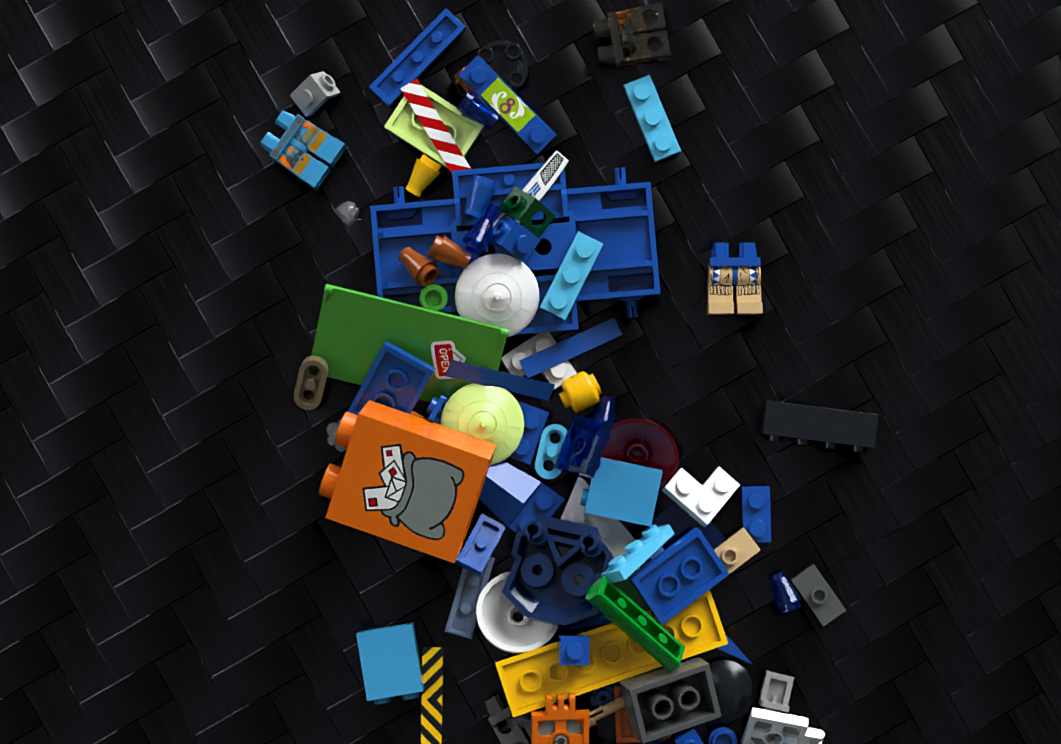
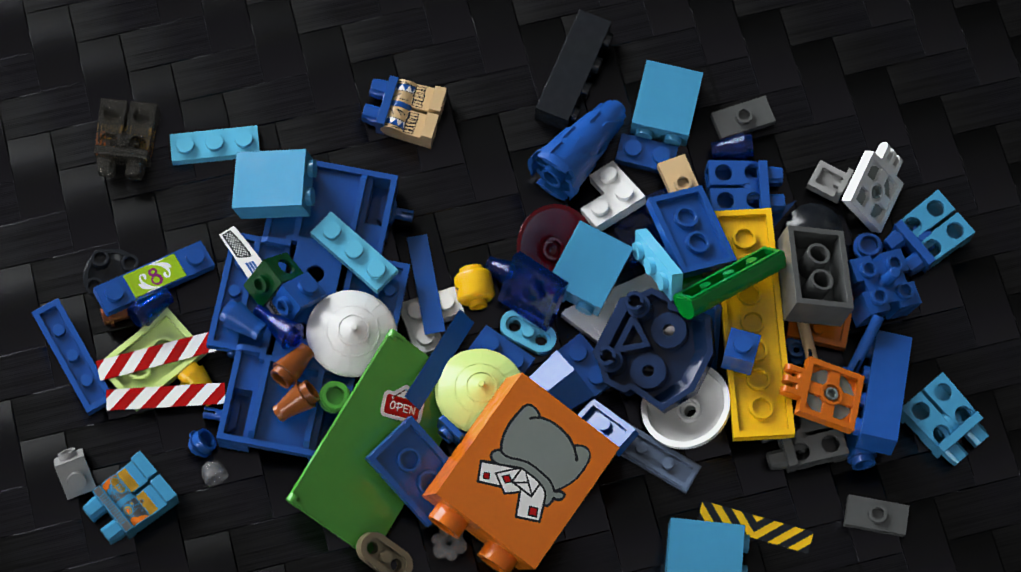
camera: 80 degrees left, 15 degrees down
none -> sticker [106,383,225,411]
none -> blue plate [188,428,216,458]
none -> dark azure brick [232,149,318,219]
none -> blue cone [527,100,626,201]
none -> dark azure brick [630,60,703,146]
none -> blue hips [704,160,786,214]

